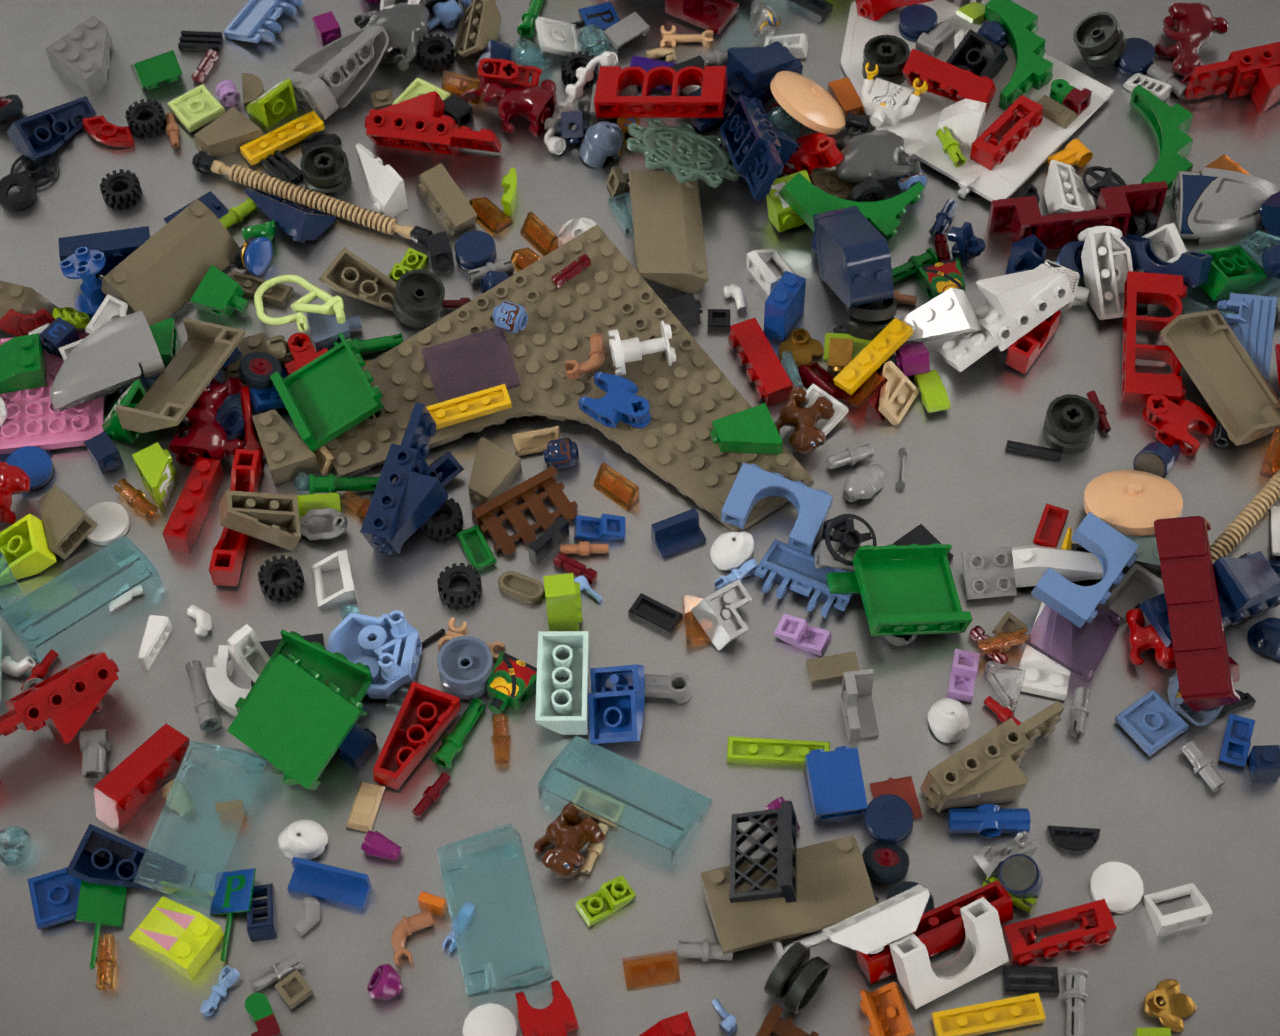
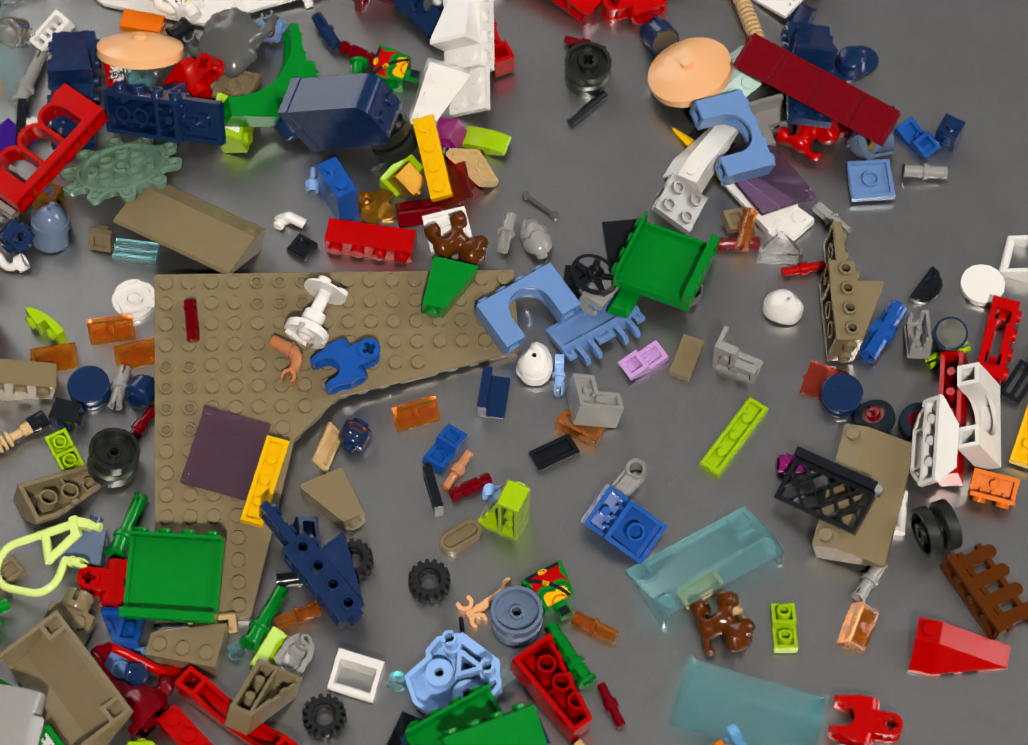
camera: 60 degrees left, 5 degrees up
black wheel [239,352,281,389] -> none
green tile [456,525,497,571] -> none
reddish brown fence [472,466,578,557] -> none
medium blue head [492,301,528,334] -> none
light aqua slope [535,631,589,735] -> none
black brick [667,293,702,327] -> none
light blue hand [712,998,738,1036] -> none
white tile [746,249,795,296] -> none
clear light blue tile [781,351,803,388] -> none
blue brick [804,746,868,821] -> none
black tyre [847,179,885,202] -> none
dark blue hips [947,222,986,267] -> none
lavender slope [947,649,980,703] -> none
red tile [1033,503,1069,548] -> none

